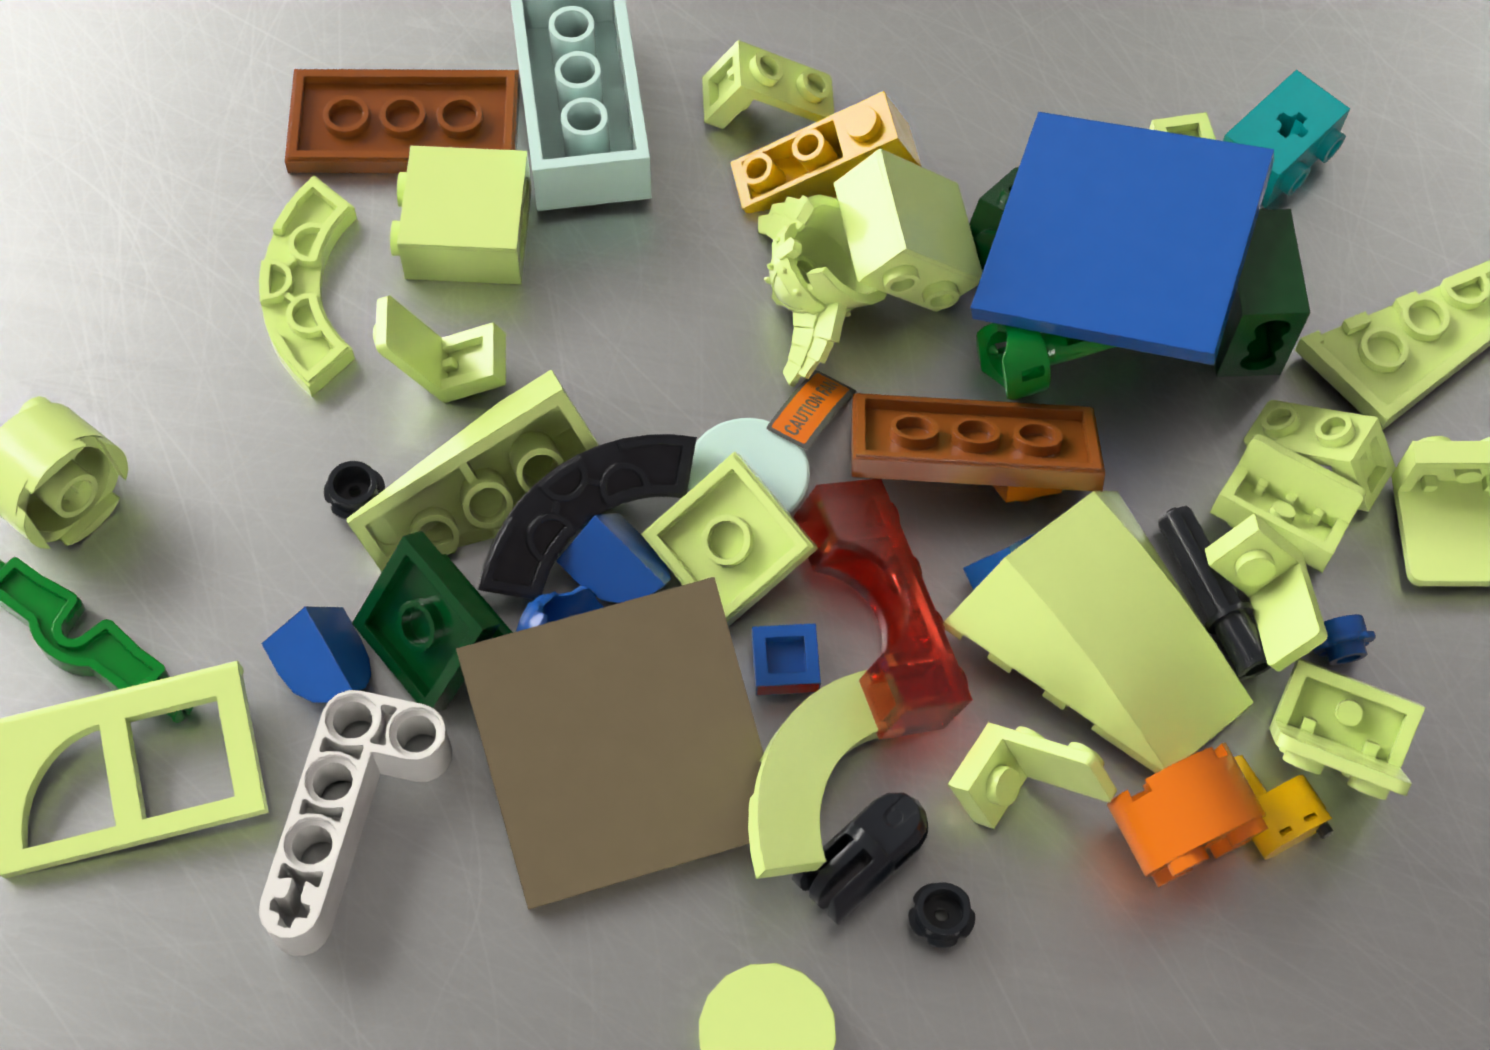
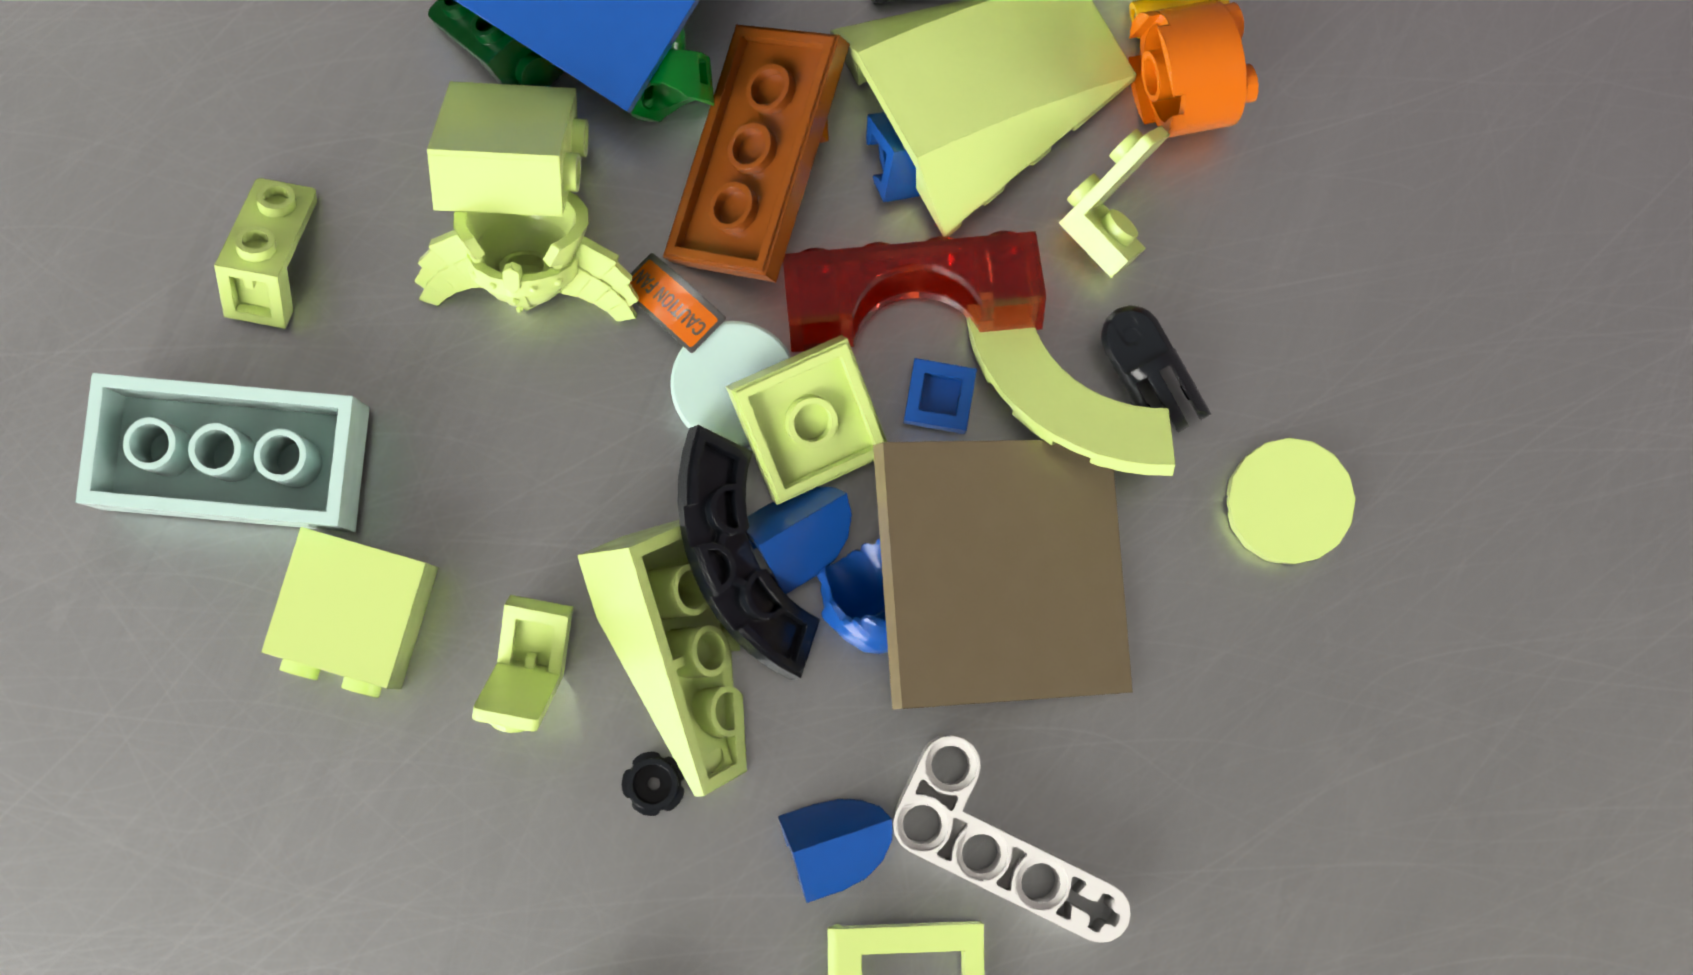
camera: 80 degrees left, 20 degrees up
yellowish green tile [259,175,357,397] -> none
dark orange tile [284,69,520,173] -> none
dark green bracket [352,531,513,712] -> none
yellow slope [730,91,922,214] -> none
black plate [908,882,975,949] -> none

